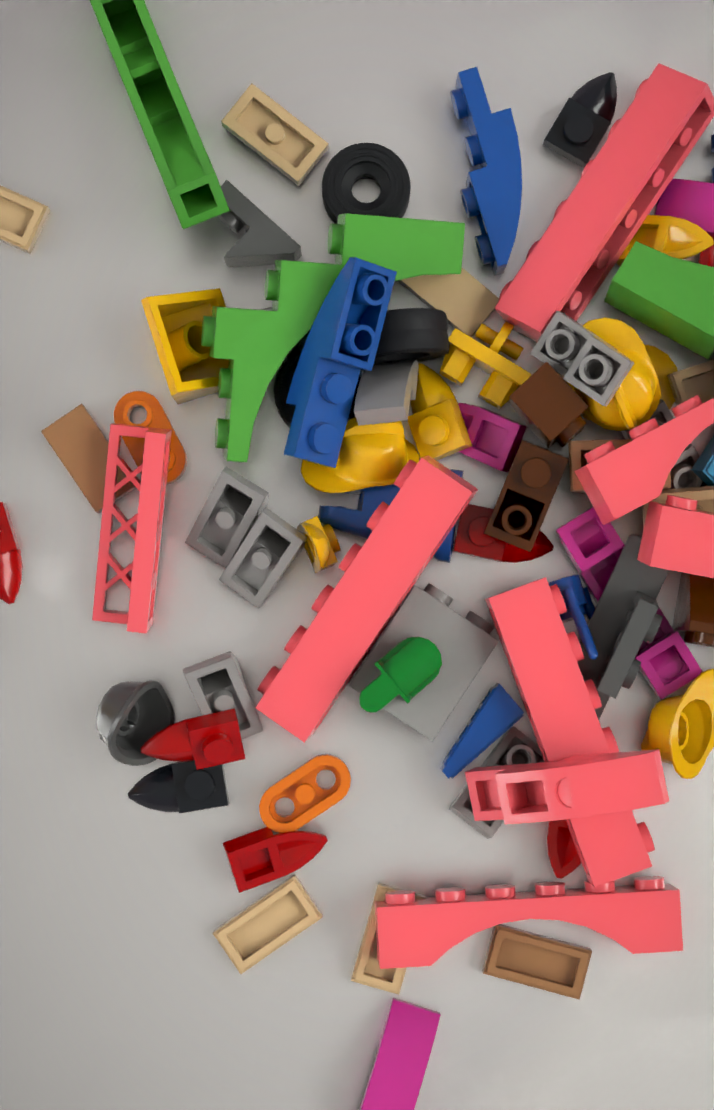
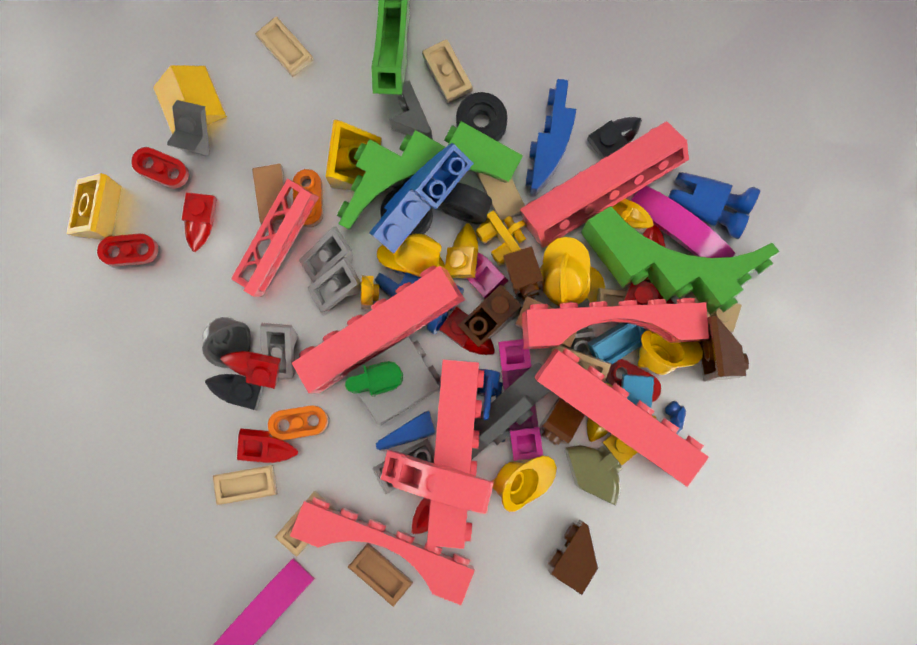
camera: 30 degrees right, 5 degrees down
light grey slope [354,359,419,426] -> none
light grey slope [530,311,634,407] -> none

